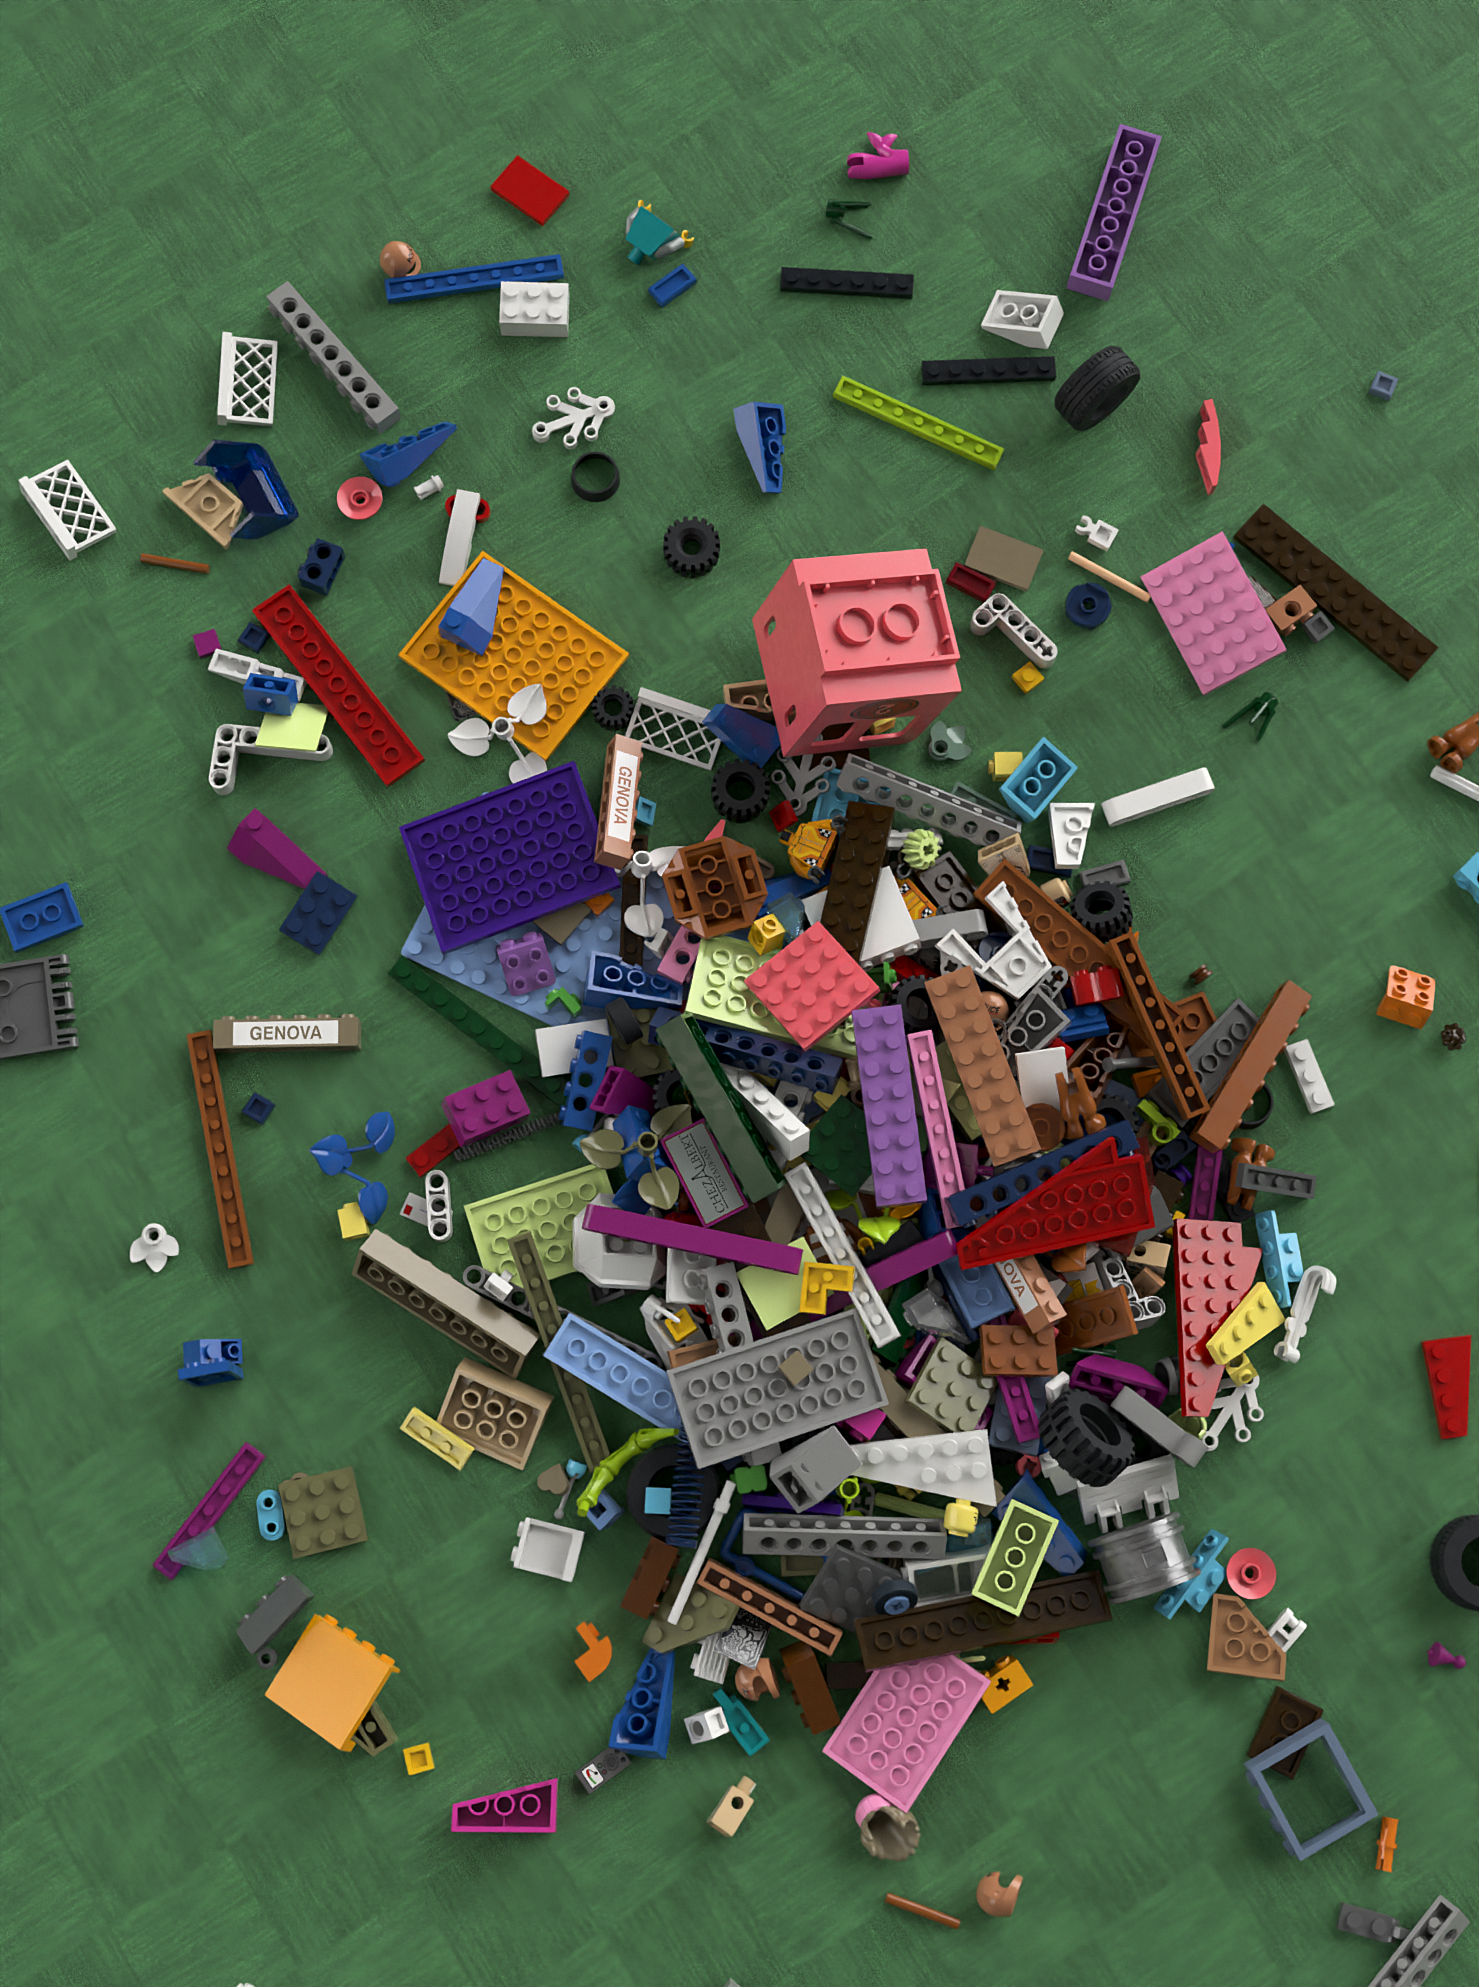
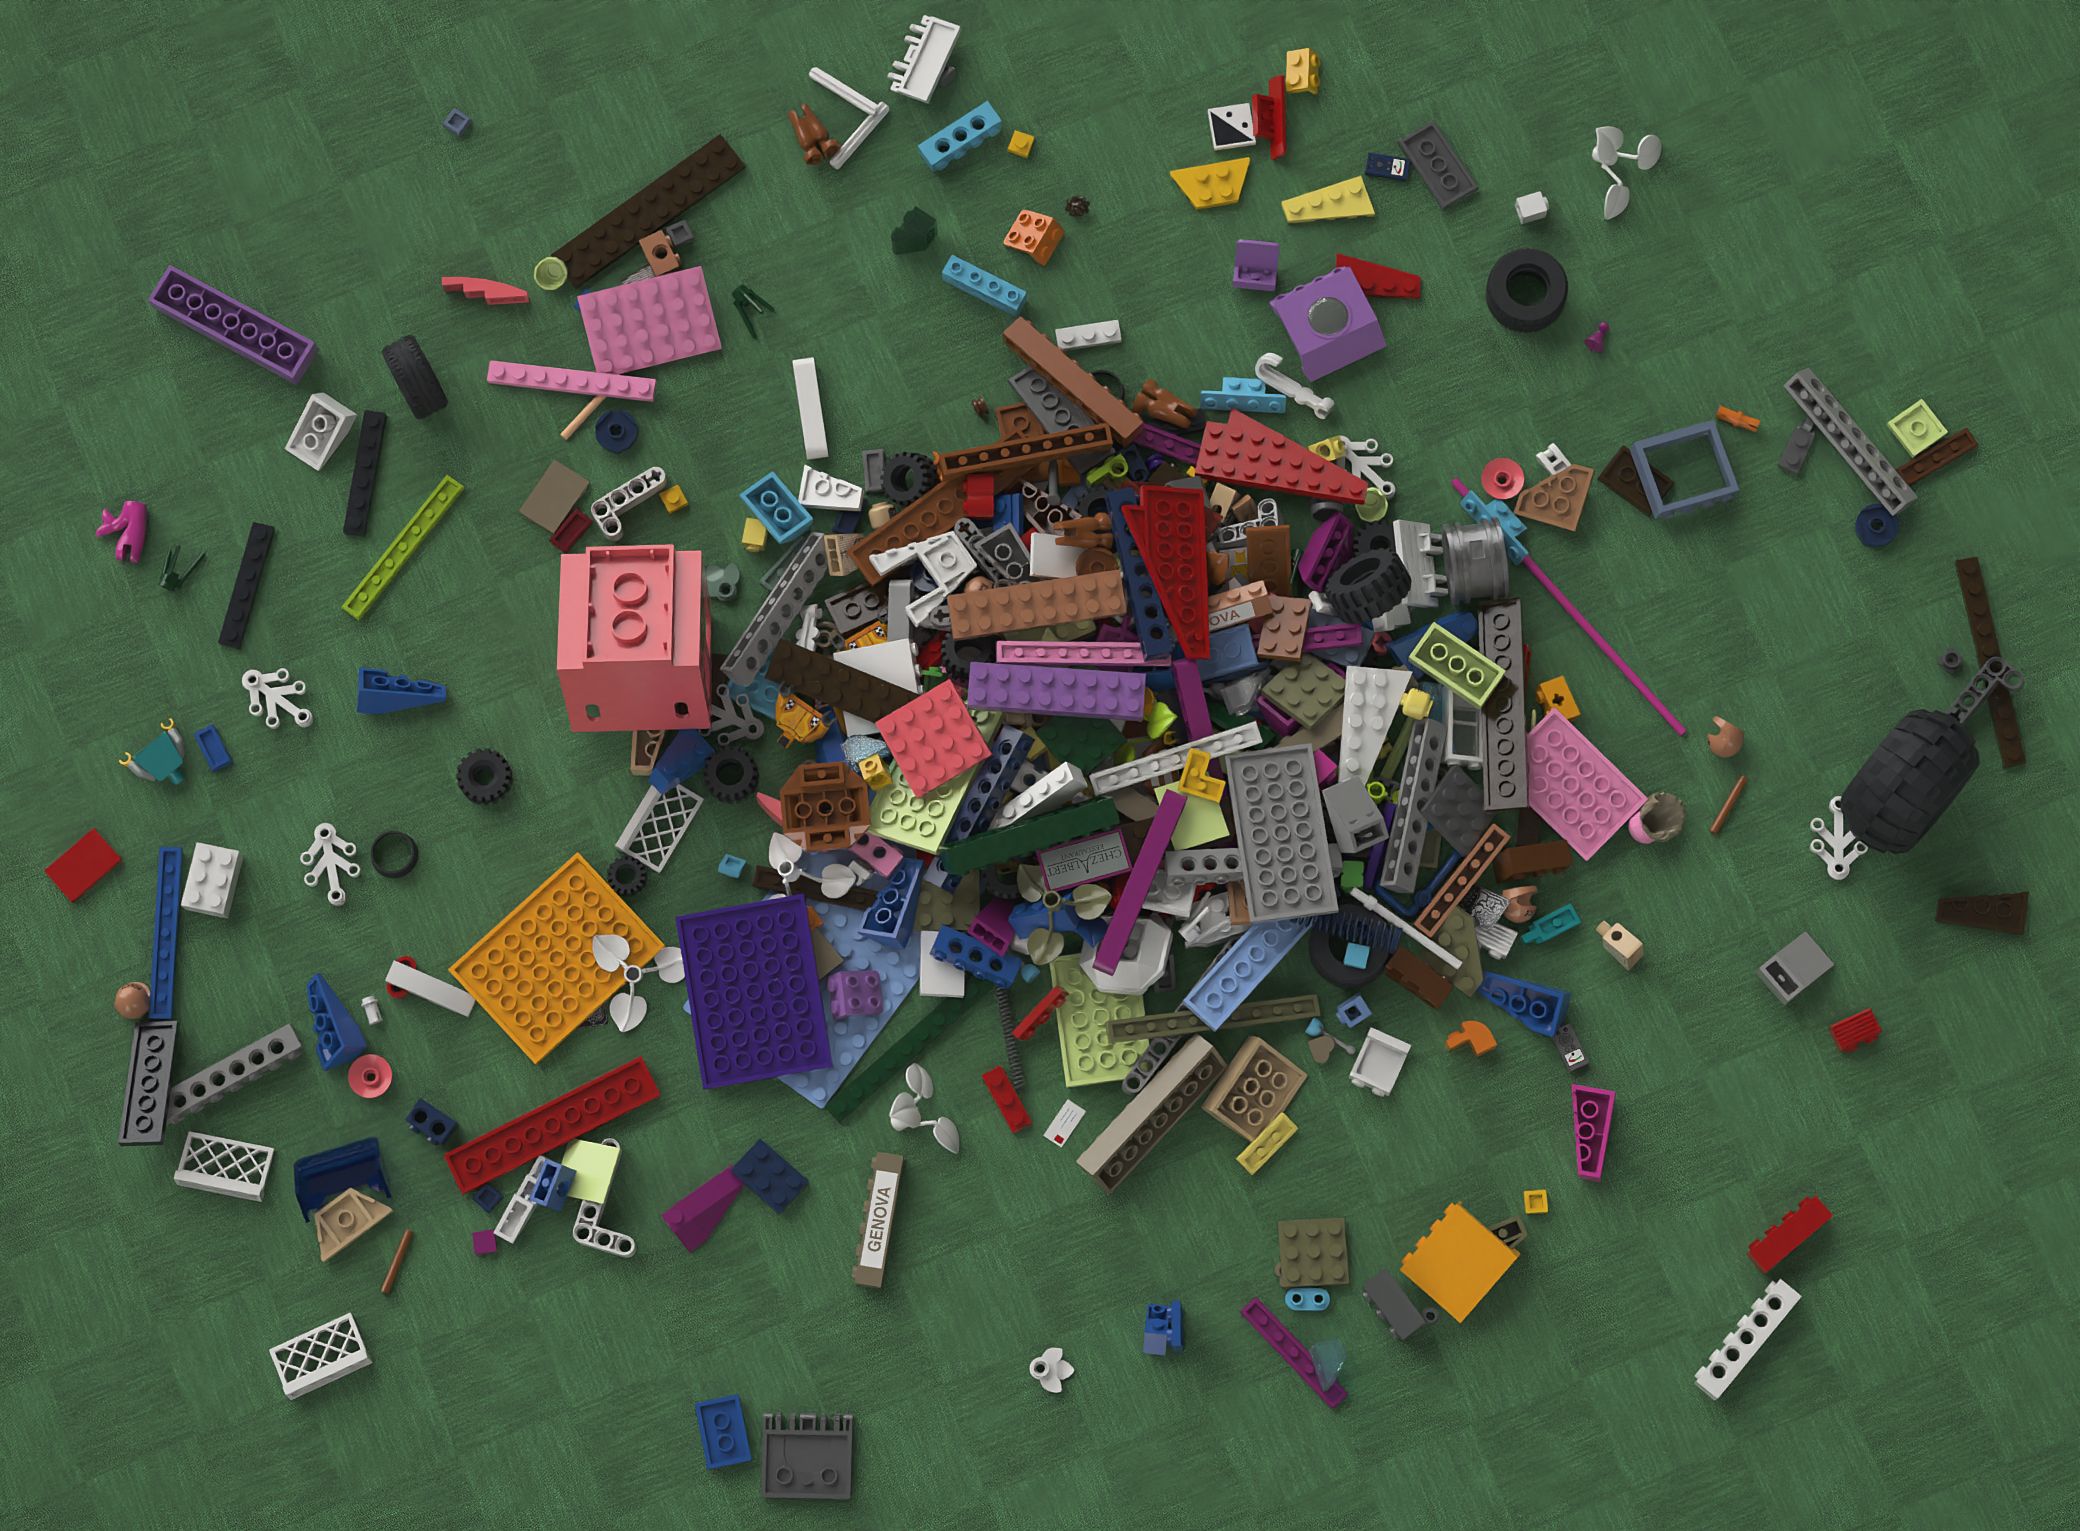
camera: 70 degrees left, 0 degrees up
dark orange plate [186,1030,254,1270] -> none
dark blue tile [242,1092,276,1125] -> none
blue plant [309,1111,395,1225] -> none
light yellow brick [338,1202,370,1241] -> none
white beam [425,1170,453,1243] -> none
wedge [438,558,504,656] -> none
magenta brick [441,1070,531,1148] -> none
white tile [483,1269,513,1302] -> none
bright green bracket [545,987,583,1019] -> none
lime animal [577,1428,679,1517] -> none
nougat brick [594,734,643,870] -> none
black tyre [605,997,643,1045] -> none
yellow plate [664,1308,699,1343] -> none
white brick [684,1706,729,1744] -> none
red tile [769,800,799,832] -> none
dark tan tile [778,1350,814,1386] -> none
black wheel [872,1579,918,1615] -> none
yellowish green gear [901,829,941,870] -> none
white plate [1075,515,1119,552] -> none
light grey beam [1110,1386,1209,1468] -> none
light yellow wing [1206,1282,1286,1365] -> none
dark grey plate [1235,1163,1317,1199] -> none
none -> plate [118,1021,180,1147]
none -> white plant [242,668,313,729]
none -> bright pink plate [487,360,657,402]
none -> yellowish green hair [534,257,568,290]
none -> white plant [889,1063,959,1154]
none -> clear green slope [891,206,938,255]
none -> medium azure brick [942,255,1027,318]
none -> red plate [1012,985,1069,1041]
none -> medium lavender bracket [1233,239,1280,292]
none -> medium lavender panel [1269,266,1387,382]
none -> dark pink piece [1451,477,1687,736]

